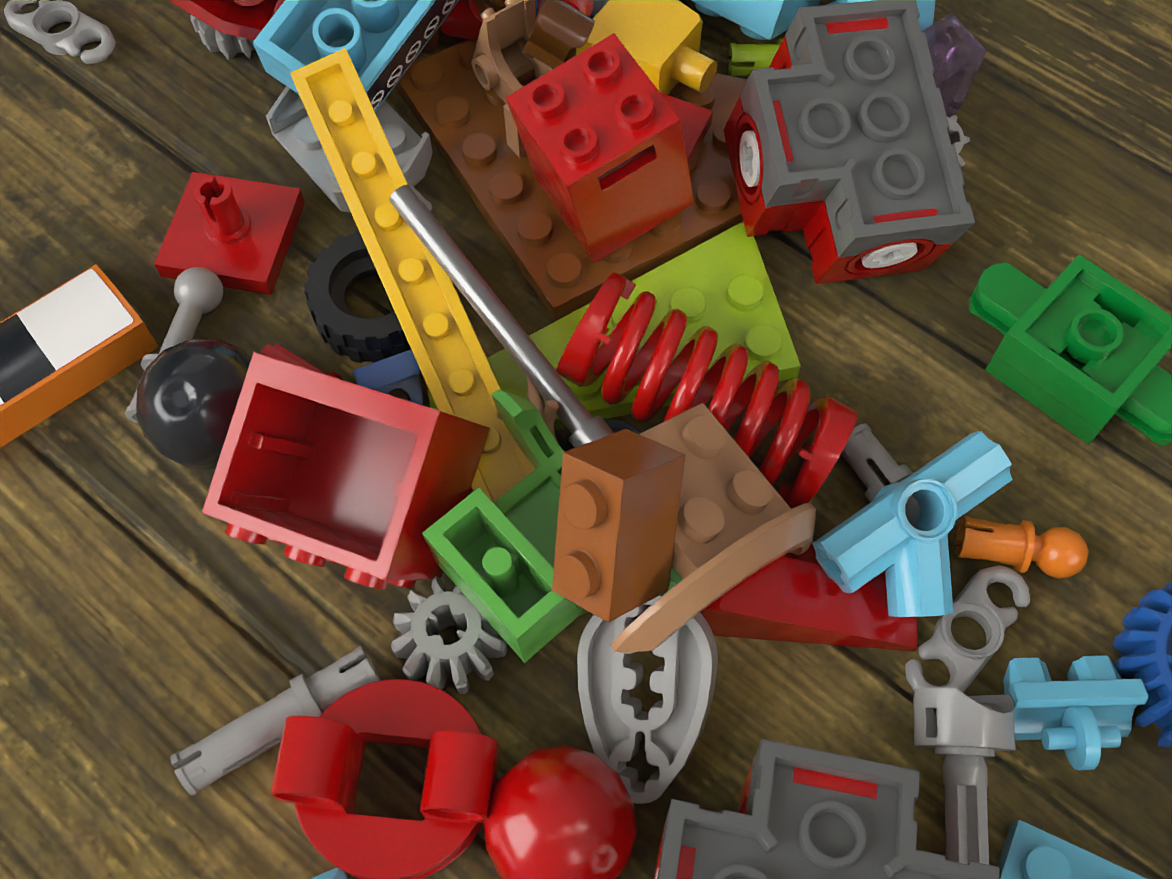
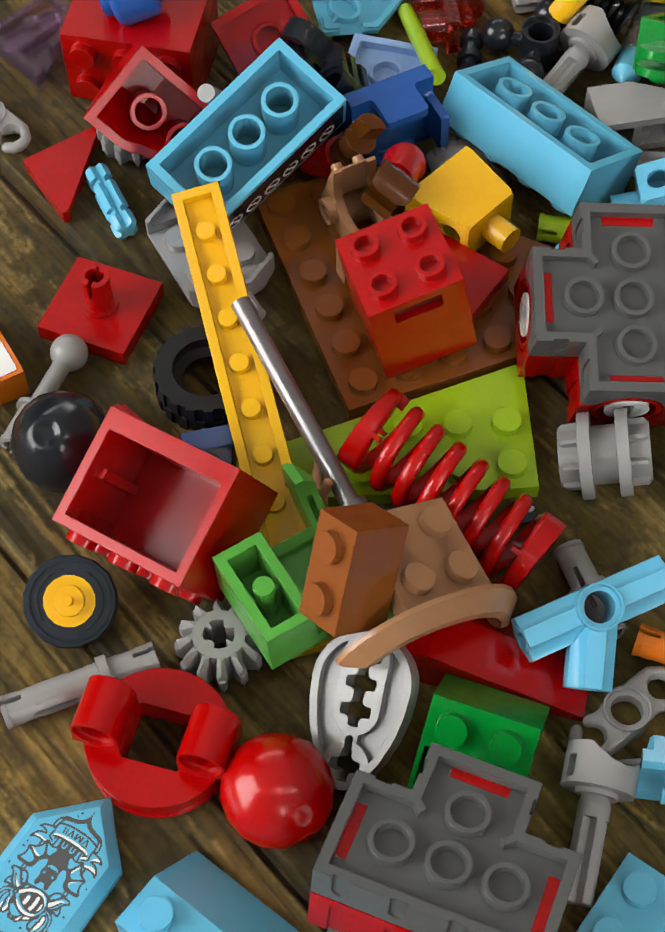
camera: 10 degrees right, 5 degrees down
none -> red tile [23,126,100,223]
none -> black wheel [23,554,118,648]
none -> medium azure axle [85,163,138,240]
none -> green slope [407,673,550,790]
none -> light grey piece [557,408,654,500]

